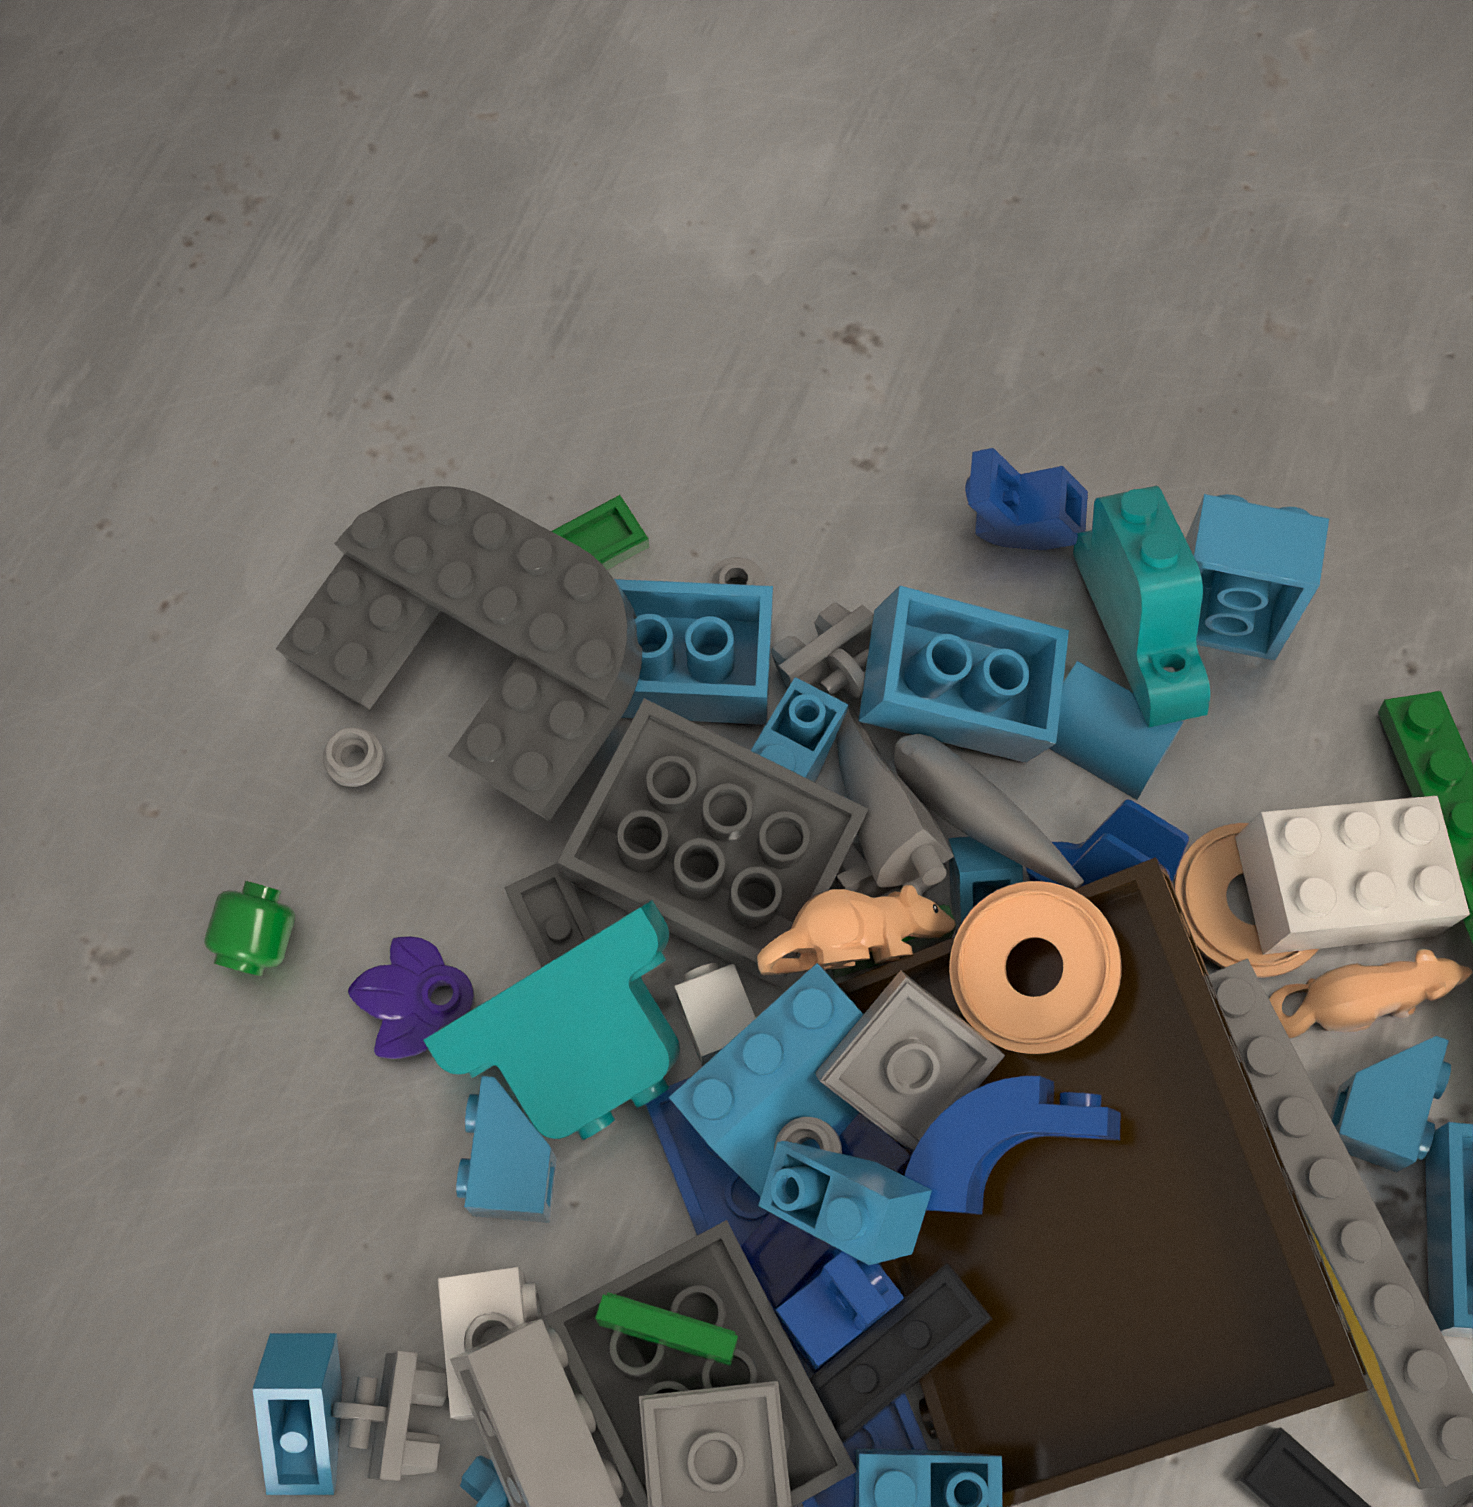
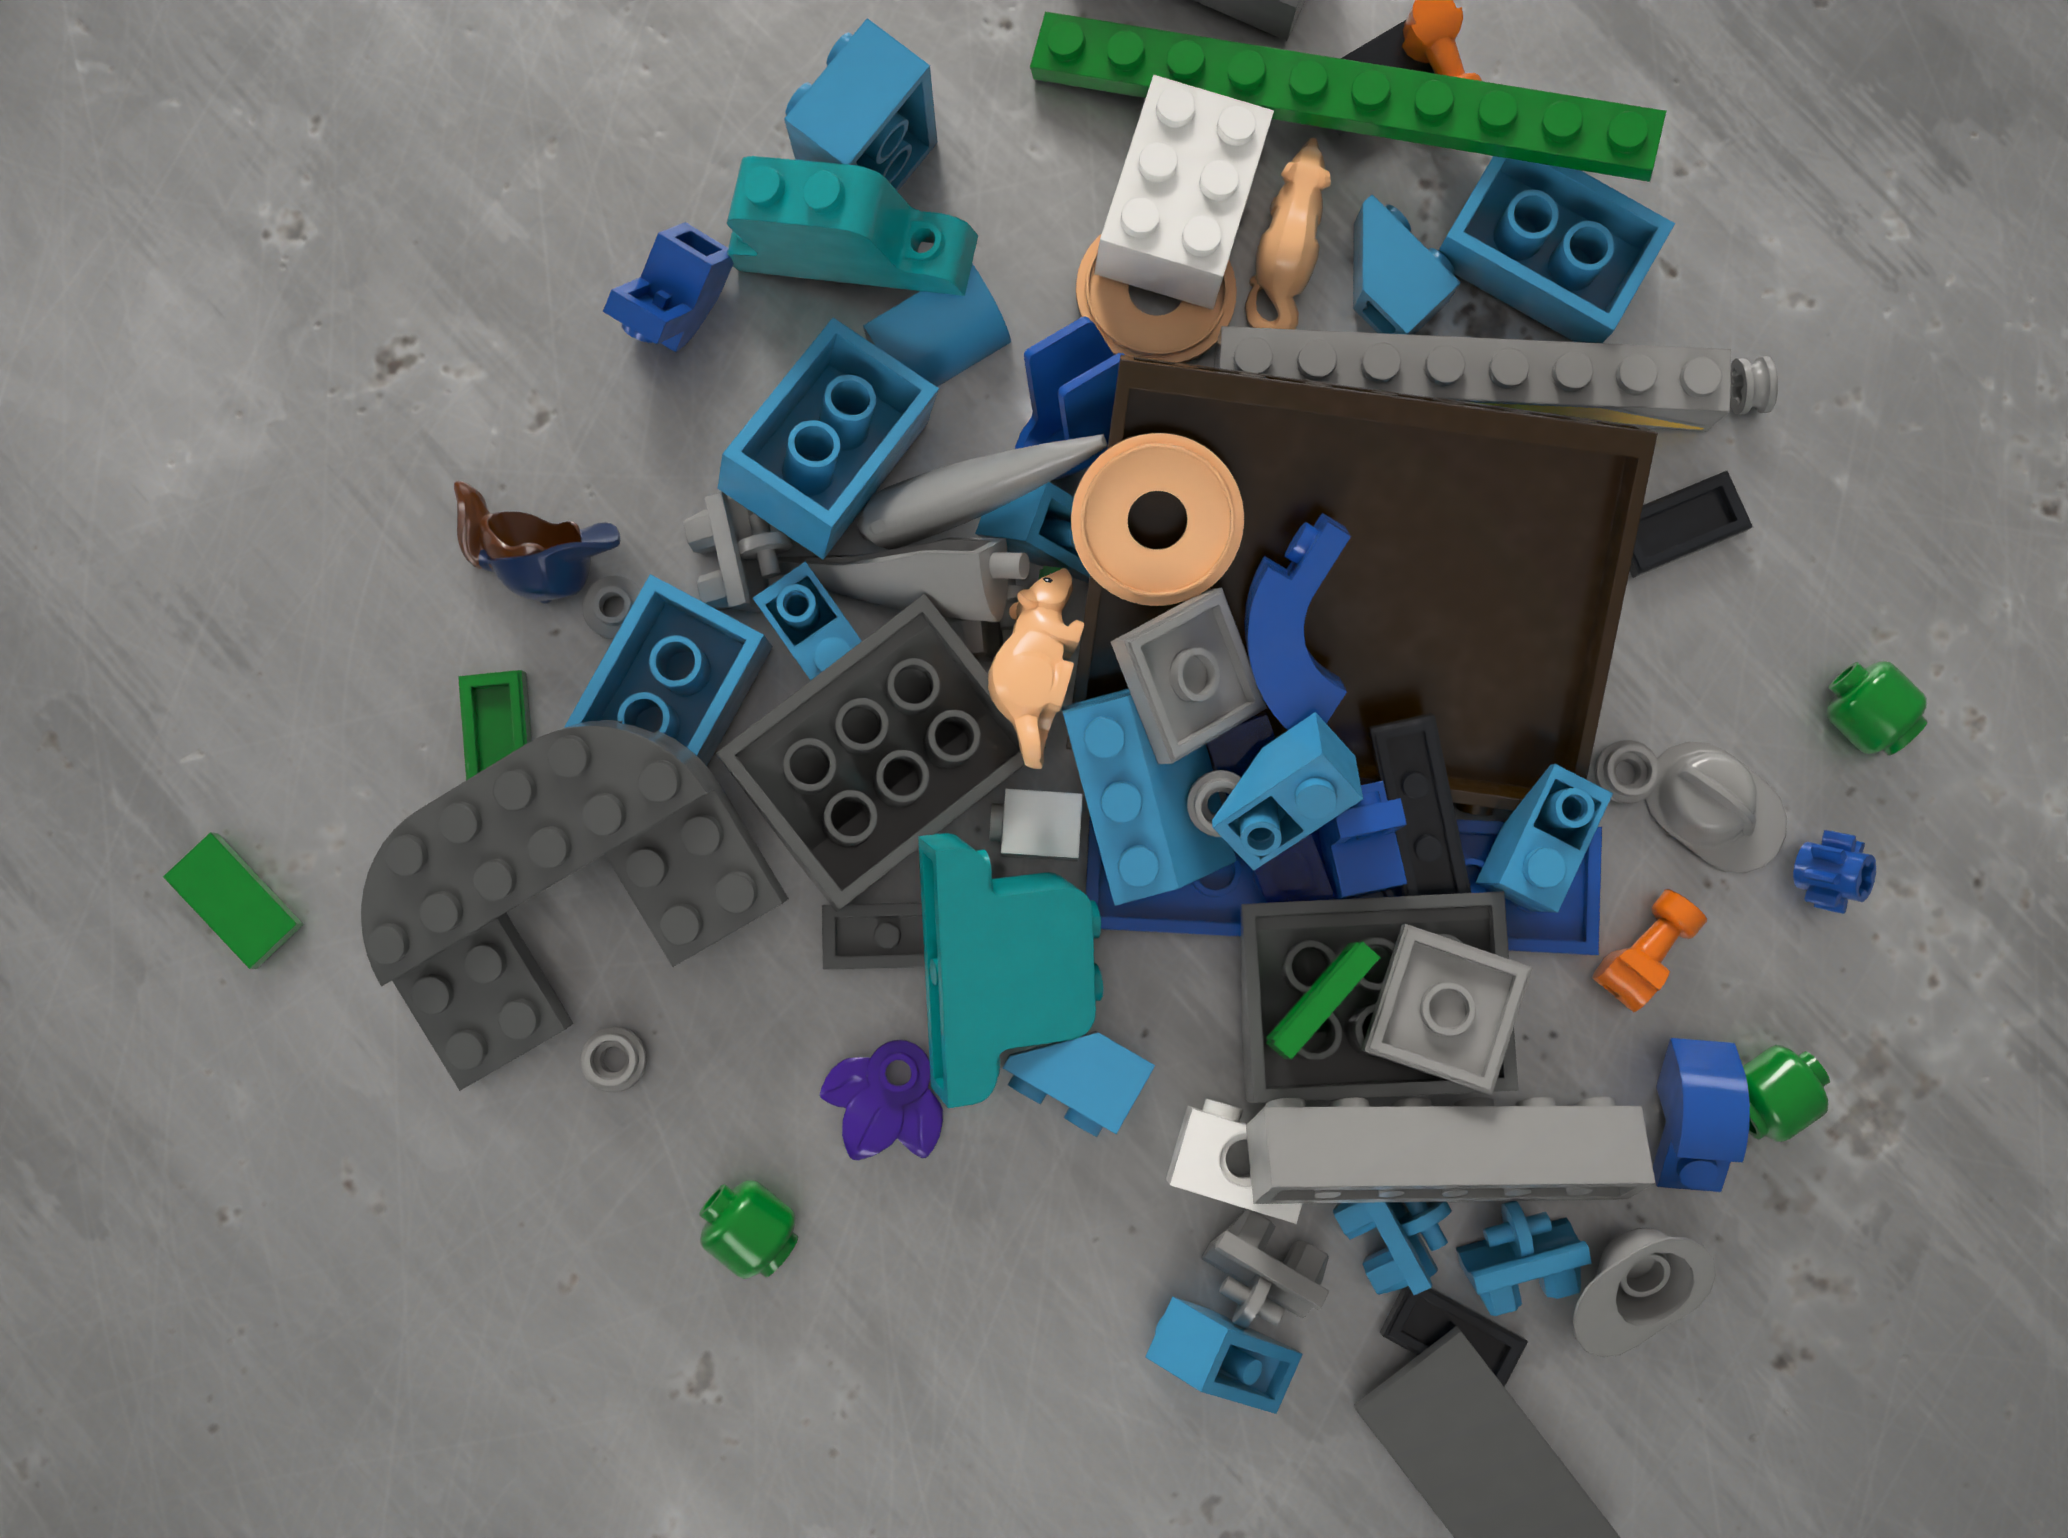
camera: 70 degrees left, 15 degrees up
none -> green tile [163,832,304,969]
none -> hair [454,481,621,604]

